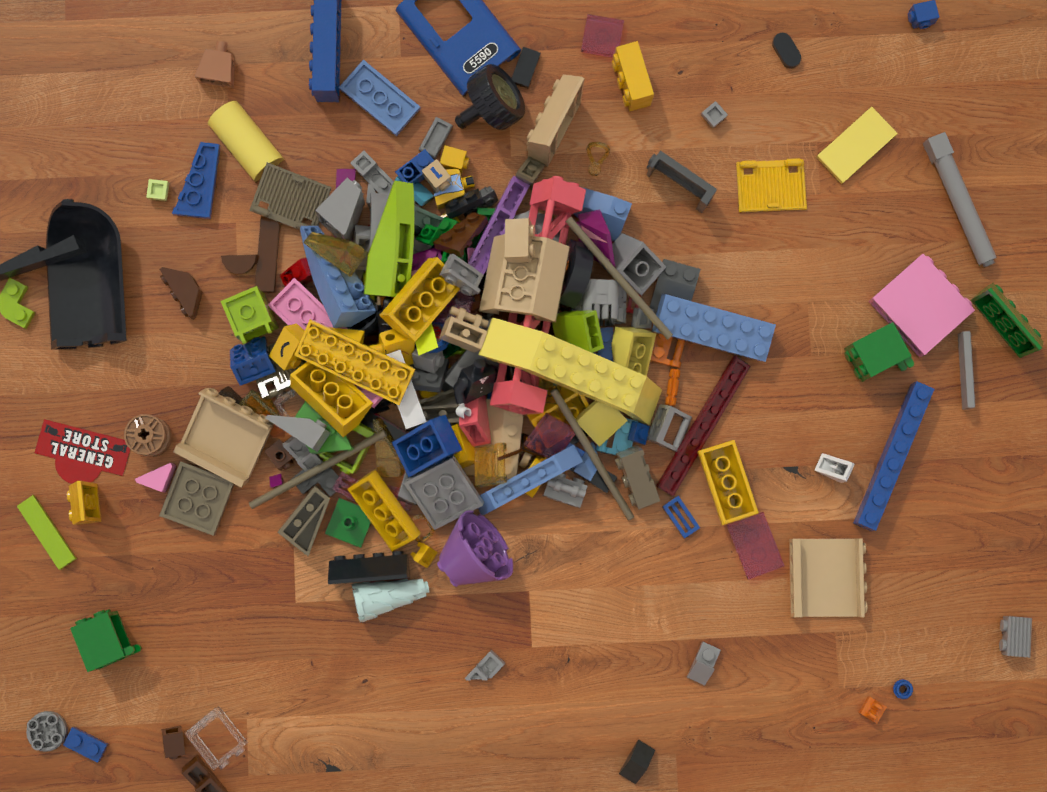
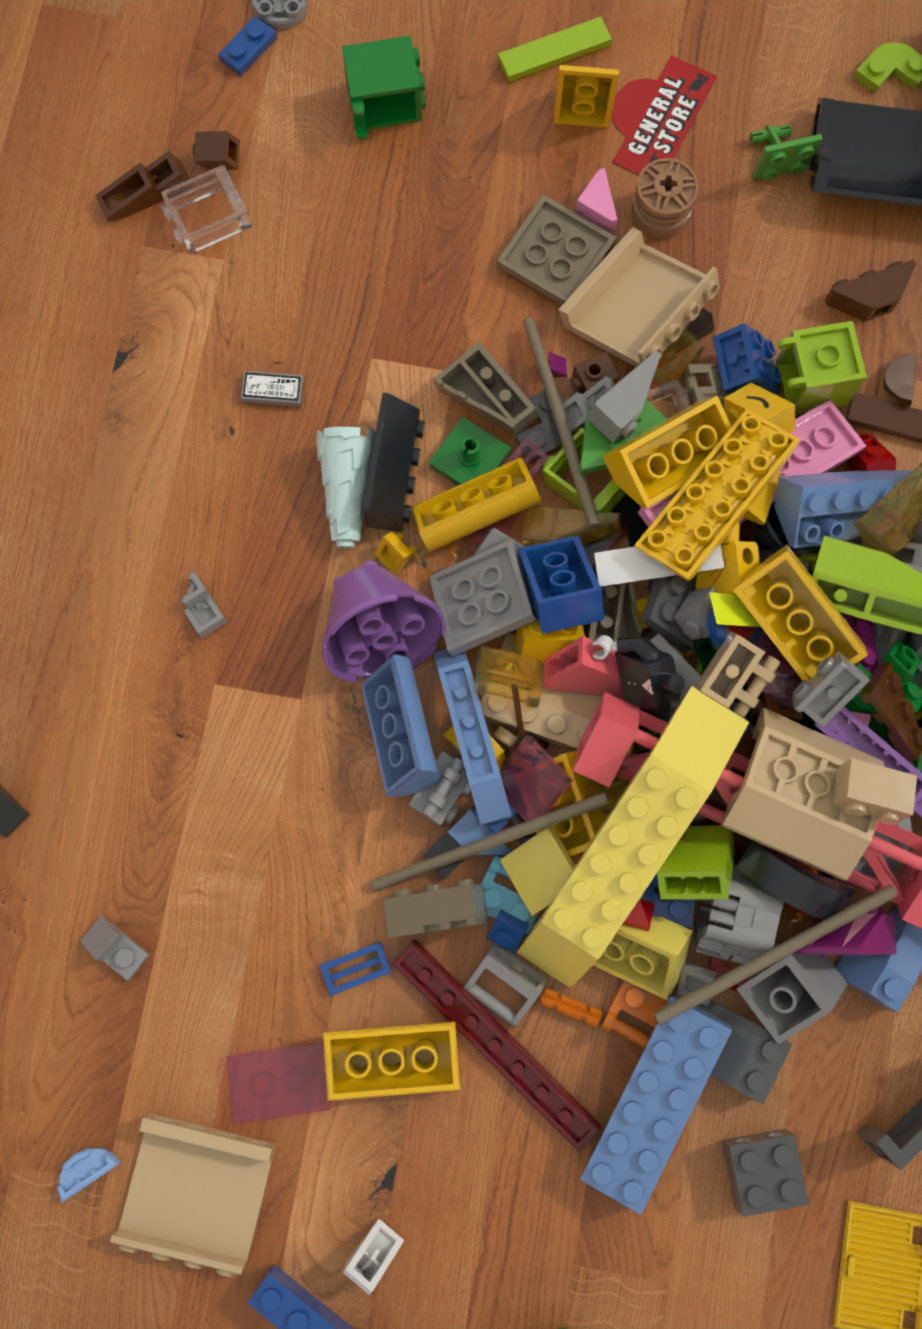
camera: 105 degrees right, 5 degrees down
none -> light blue tile [57,1148,121,1203]
none -> tile [241,371,304,407]
none -> medium blue brick [361,655,439,797]
none -> red slope [623,899,655,931]
none -> dark grey piece [722,1129,809,1216]
none -> bright green plate [749,124,823,181]

